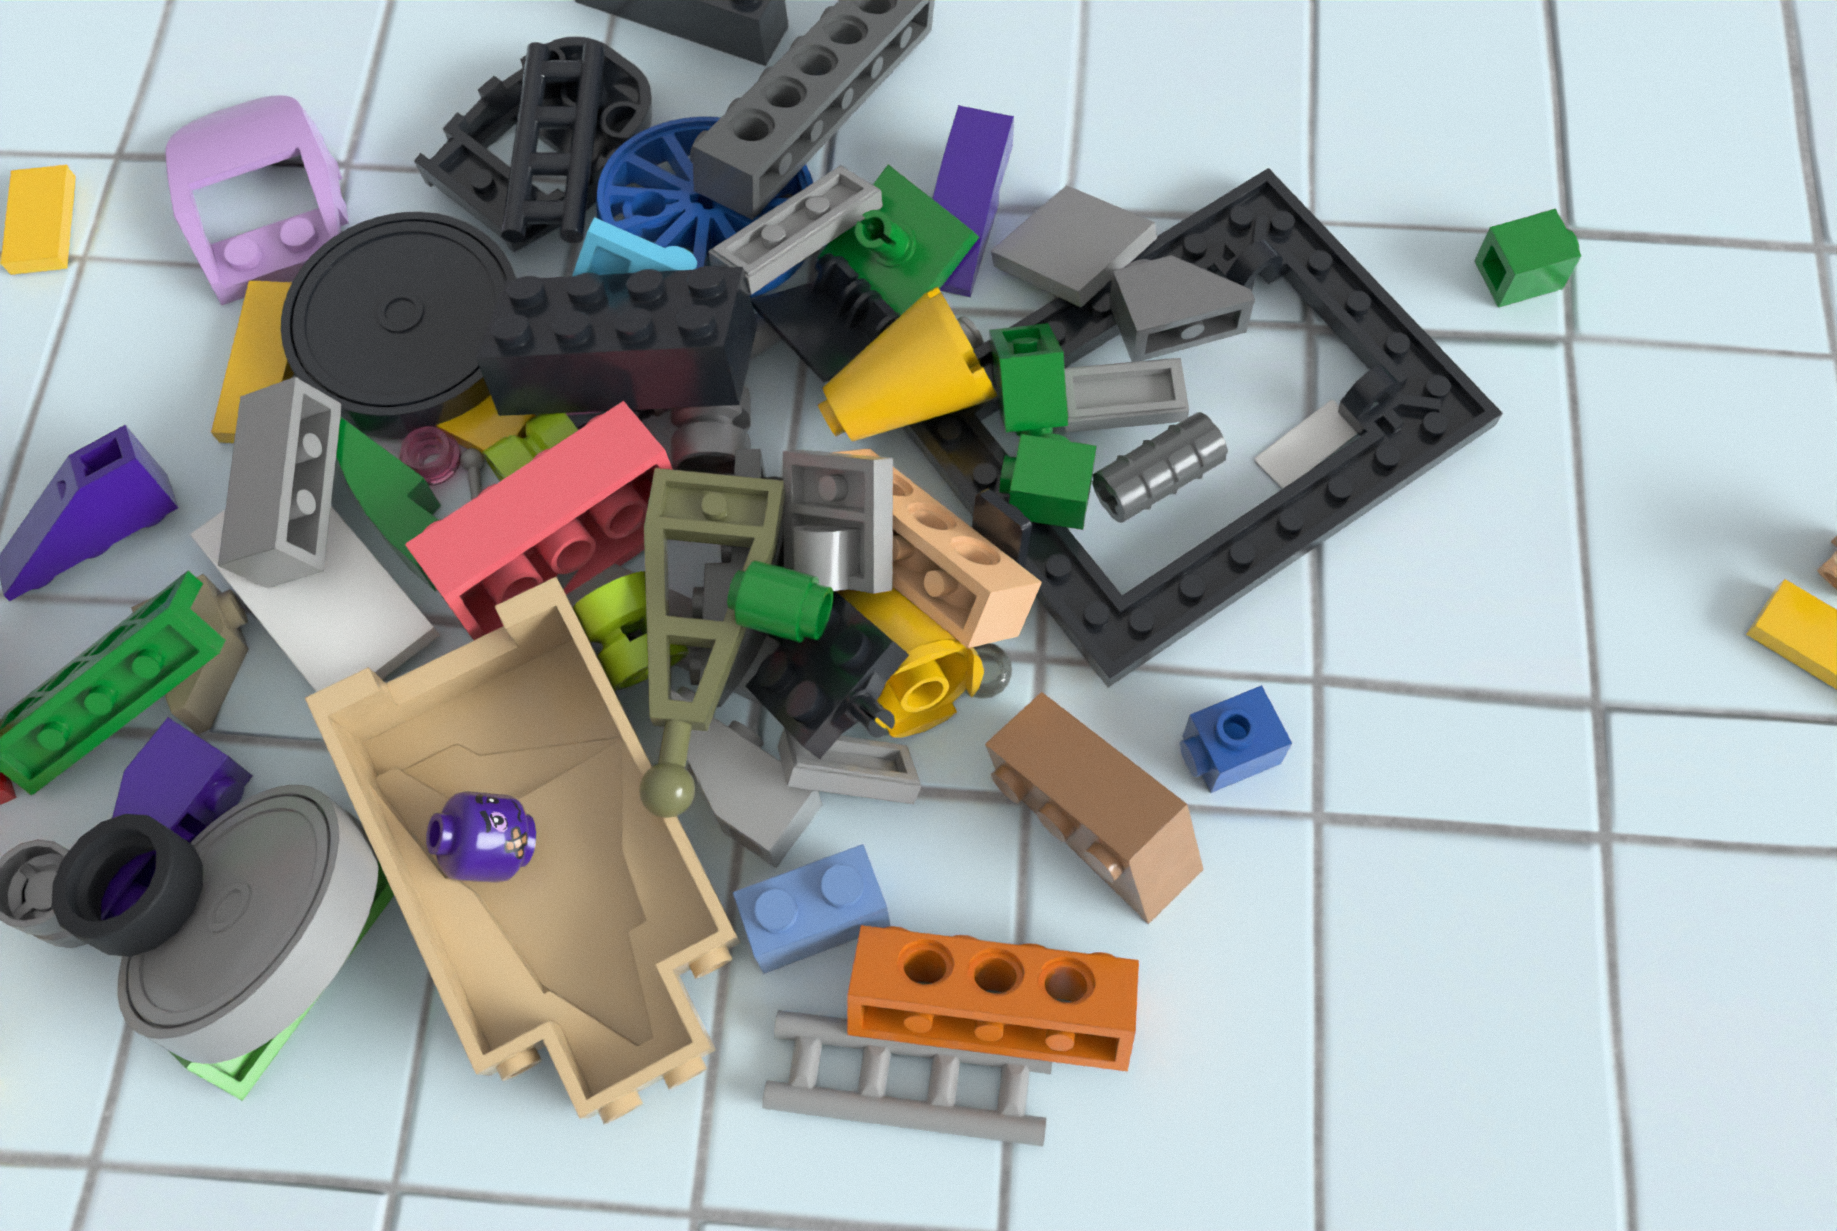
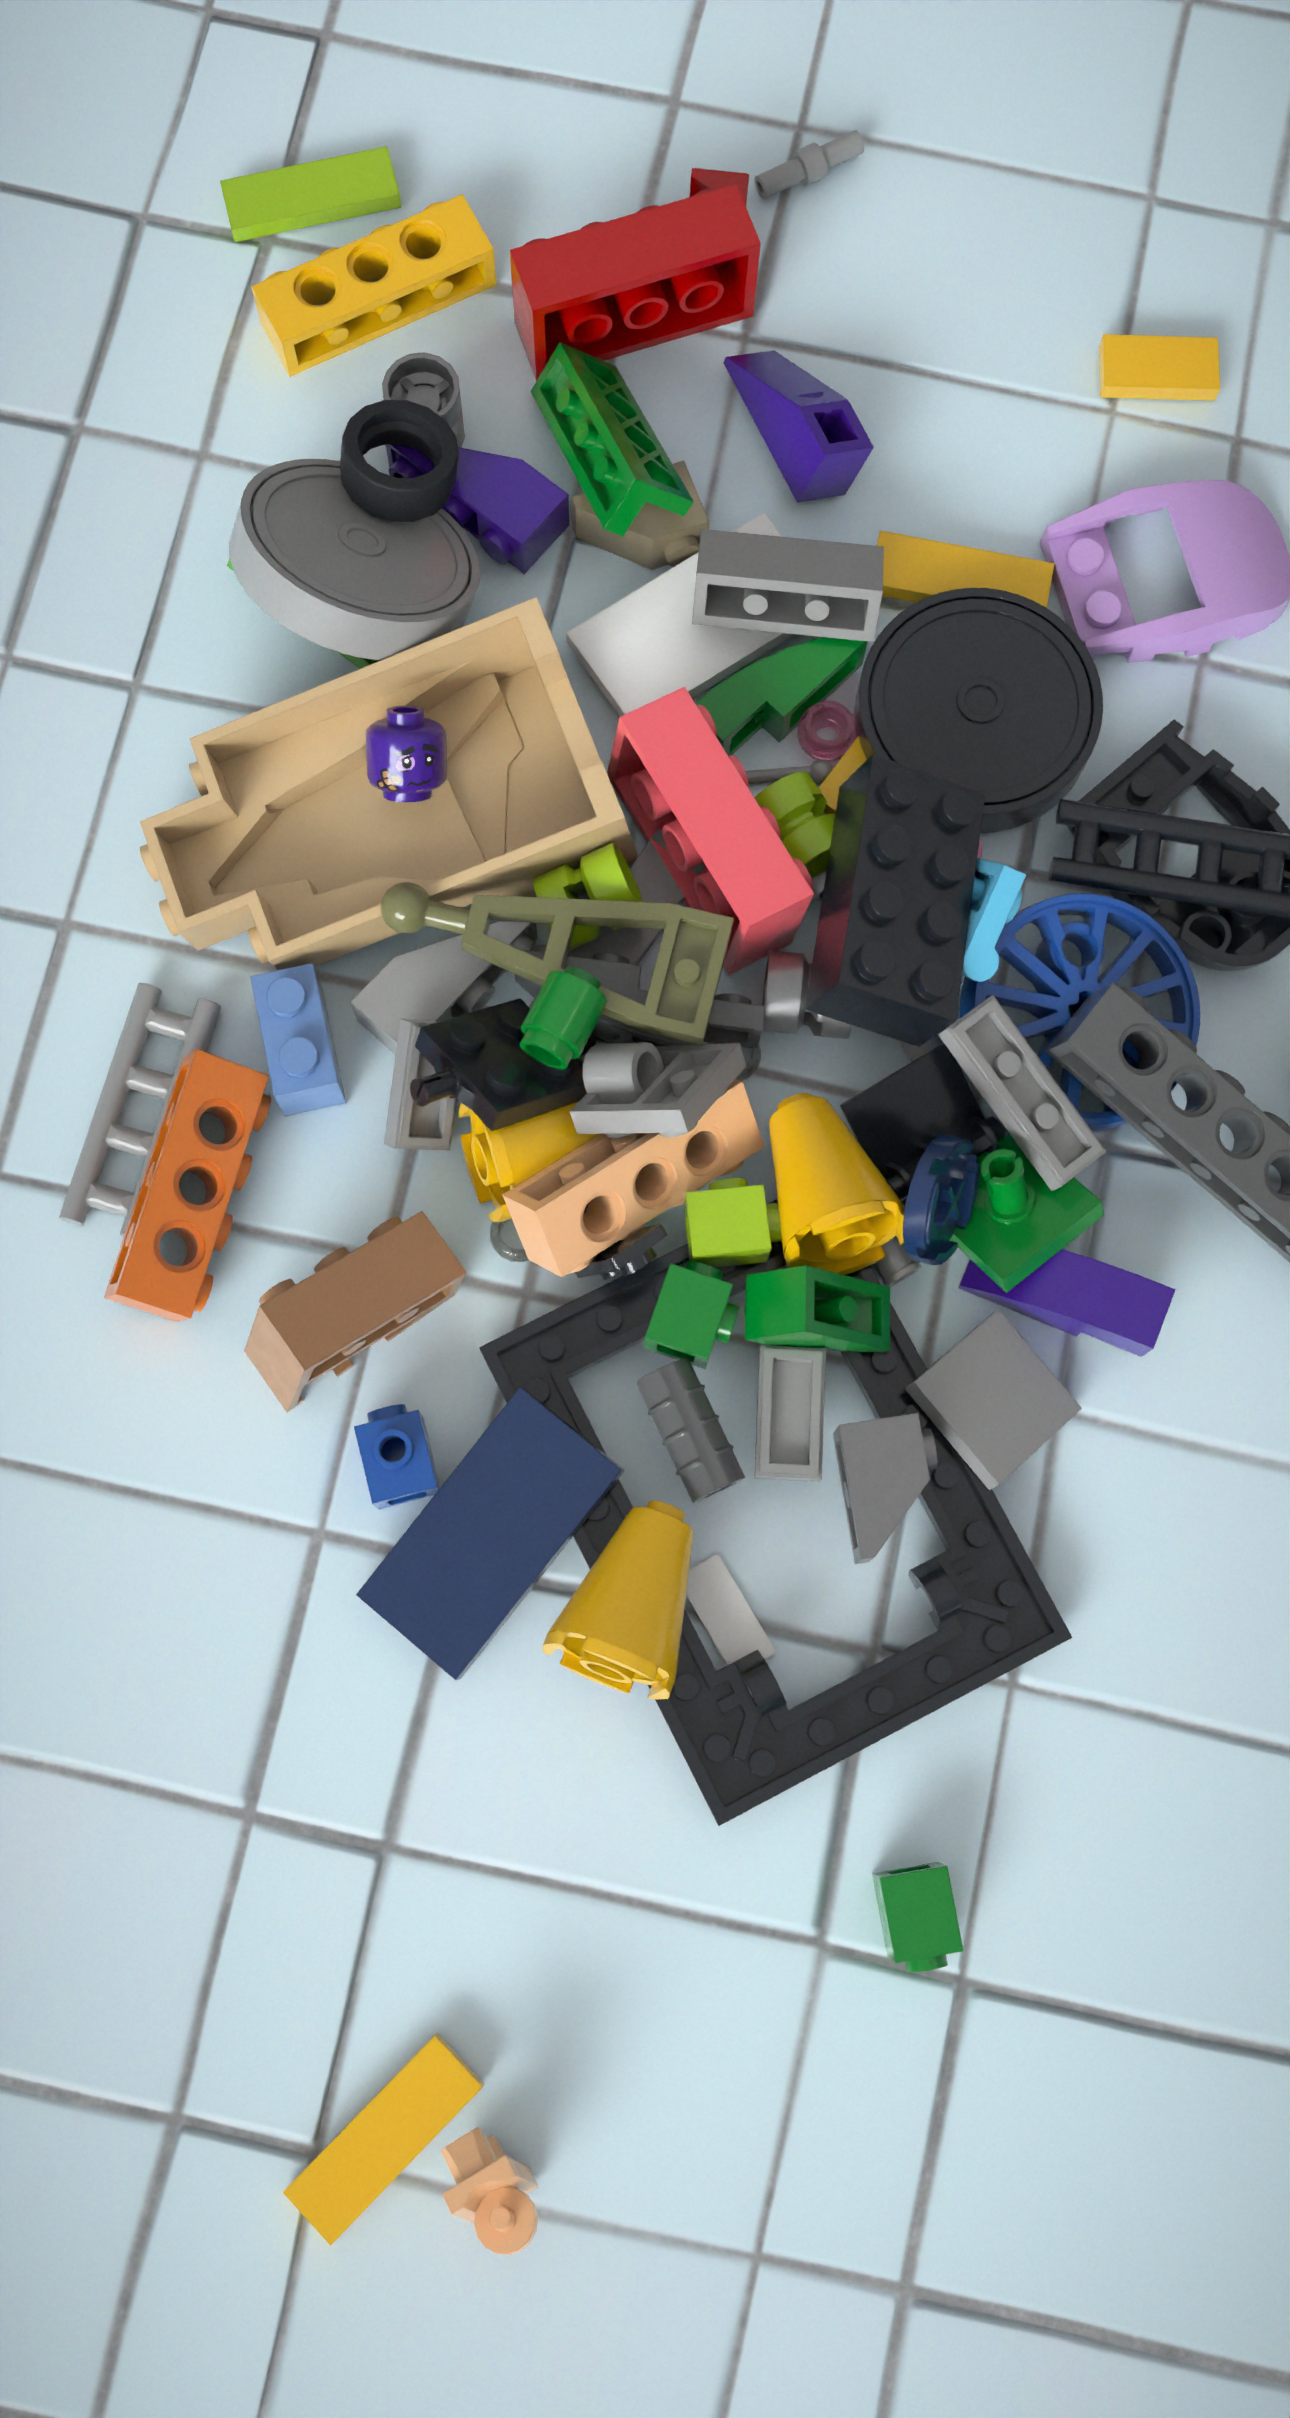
camera: 90 degrees right, 10 degrees up
none -> dark blue tile [356,1387,625,1680]
none -> yellow cone [543,1500,694,1700]
none -> lime brick [684,1178,781,1267]
none -> dark blue tile [903,1134,979,1265]

